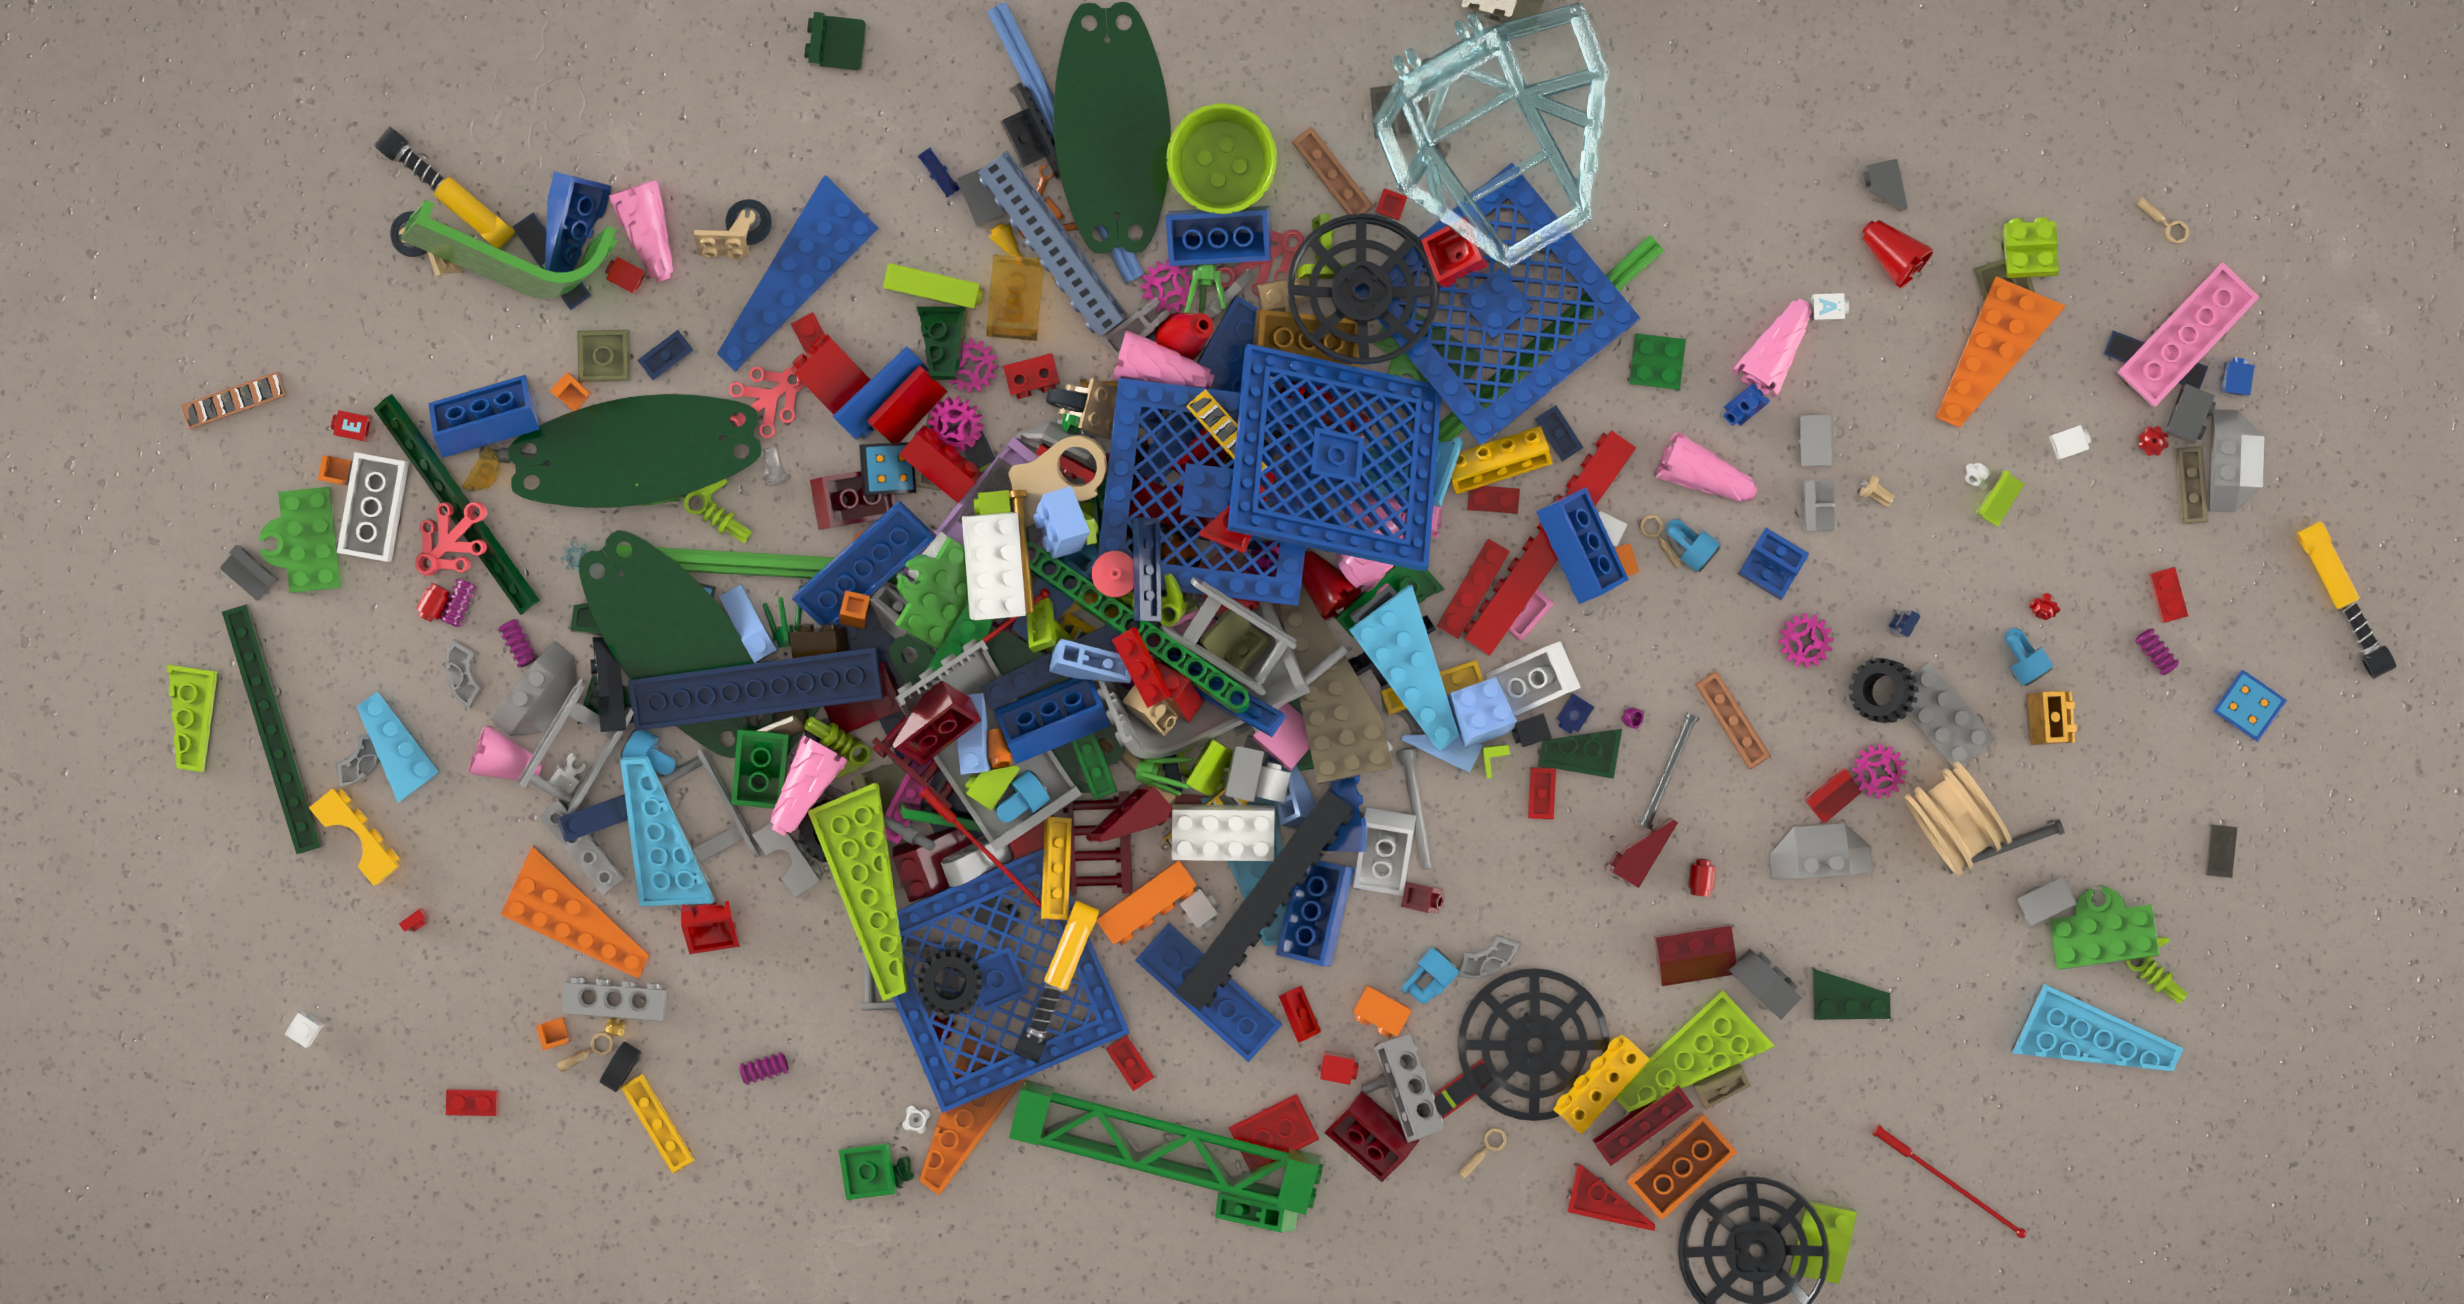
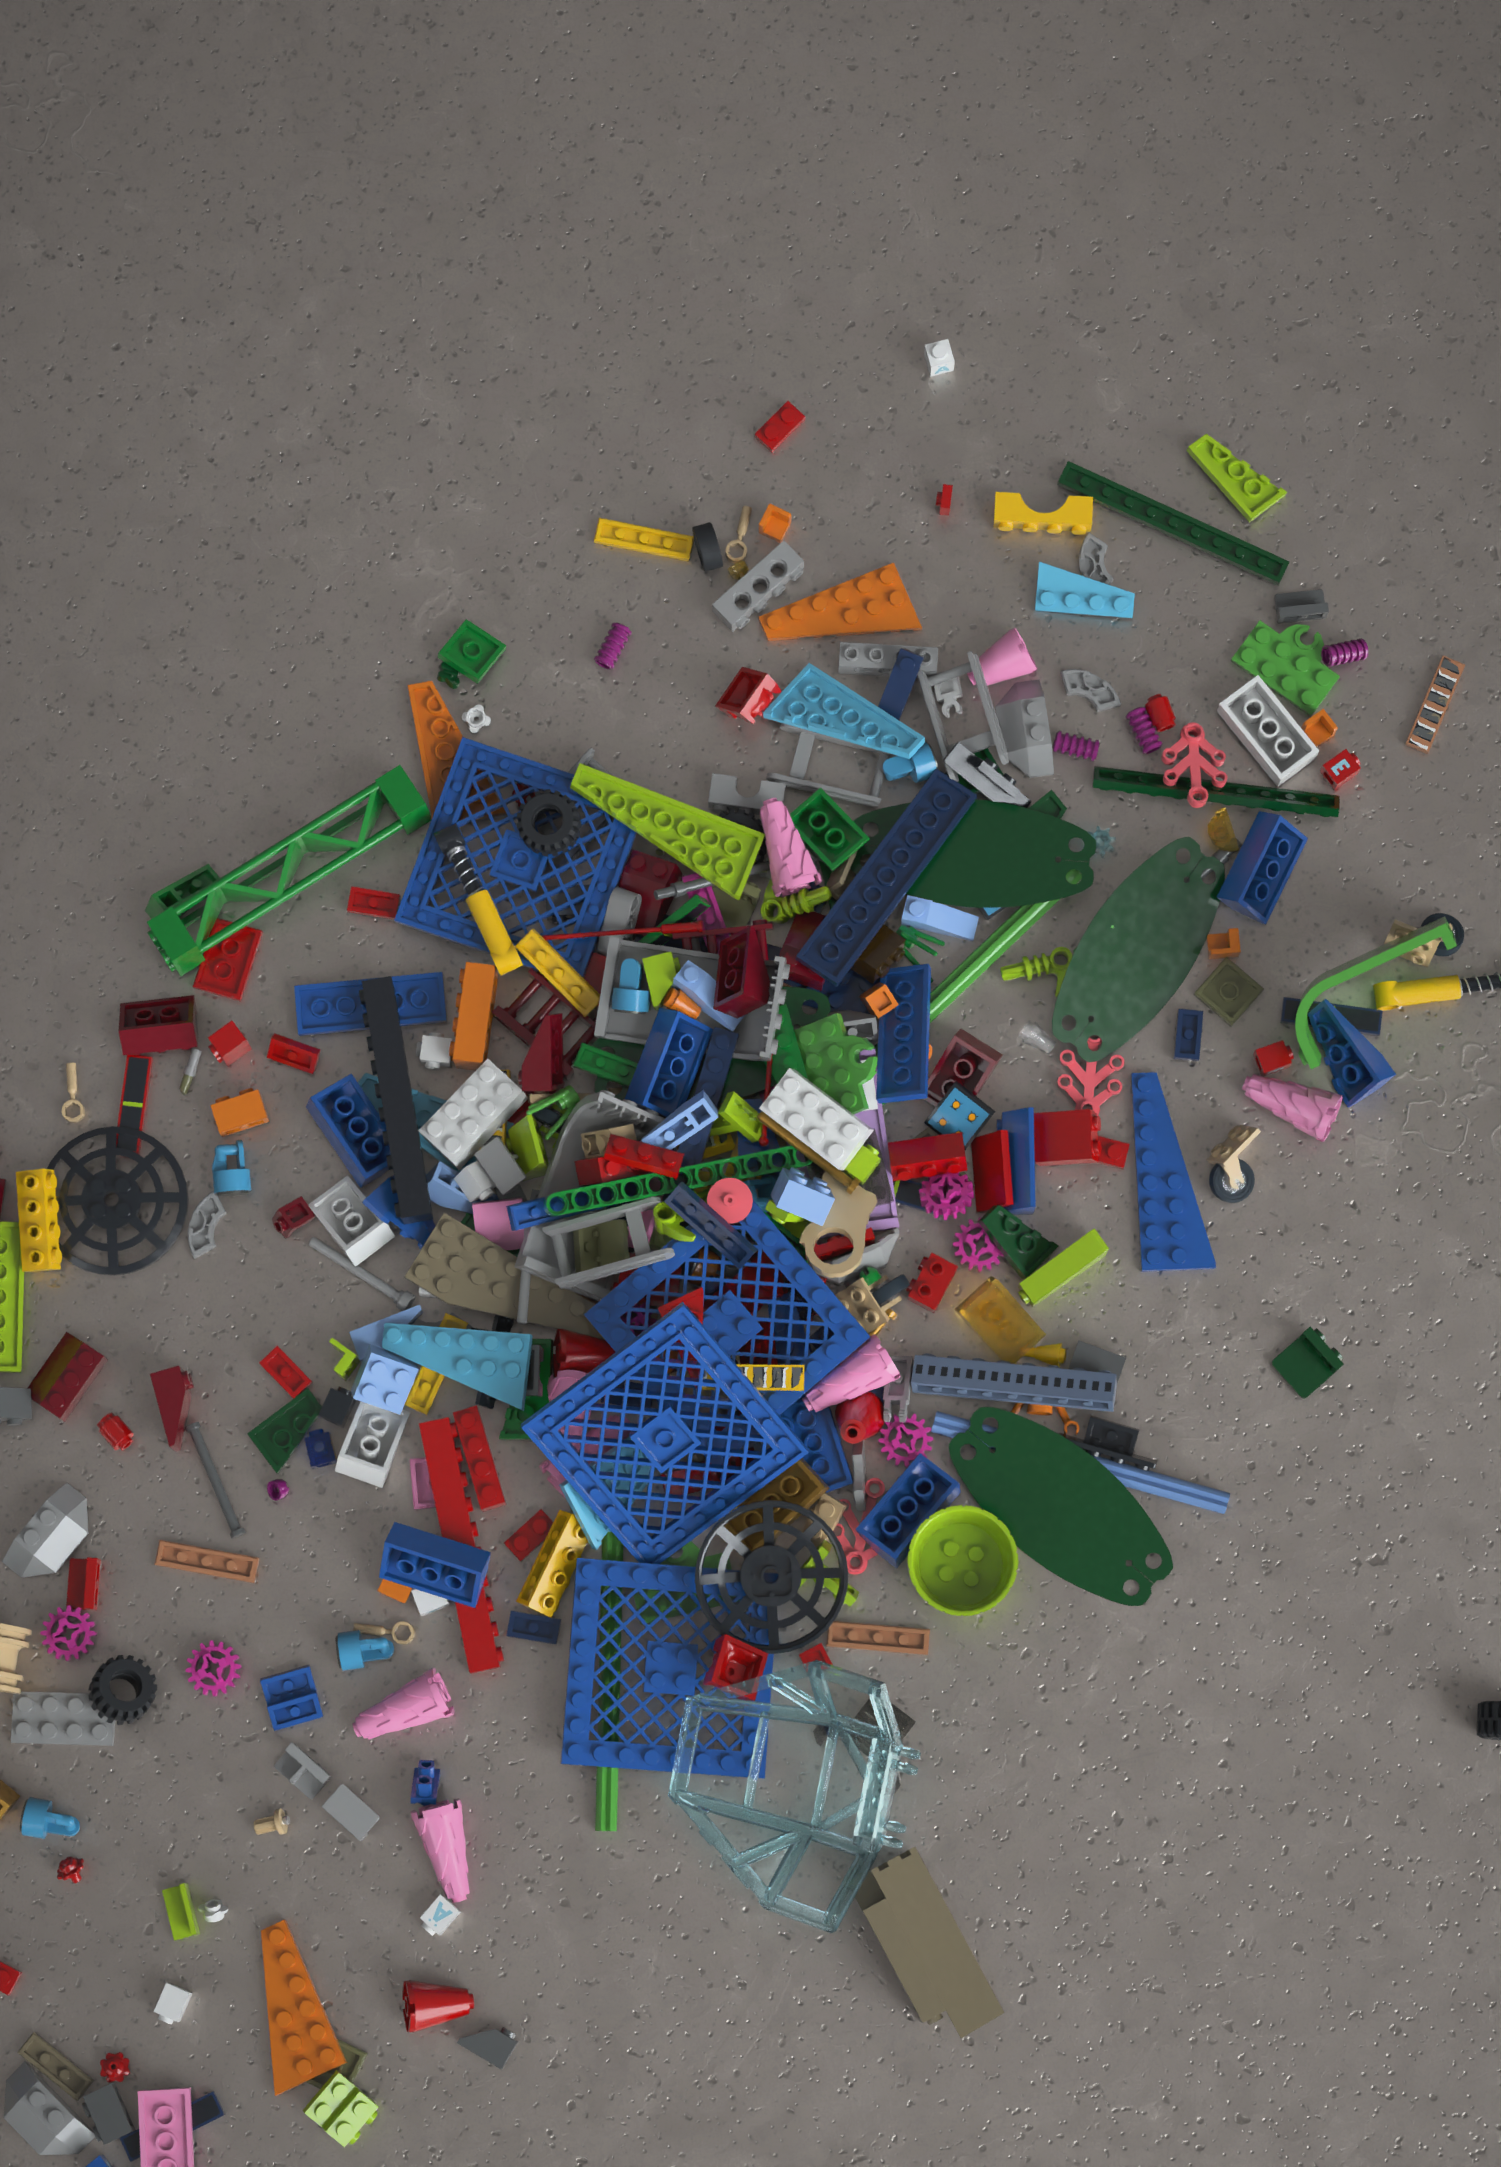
camera: 135 degrees right, 10 degrees down
clear blue pin [918,147,960,198] -> none
bright green plant [1185,264,1226,313] -> none
light grey brick [1374,1034,1444,1143] -> none
green plate [1629,333,1686,390] -> none
dark blue plate [1888,610,1920,637] -> none
none -> magenta piece [1321,638,1368,667]

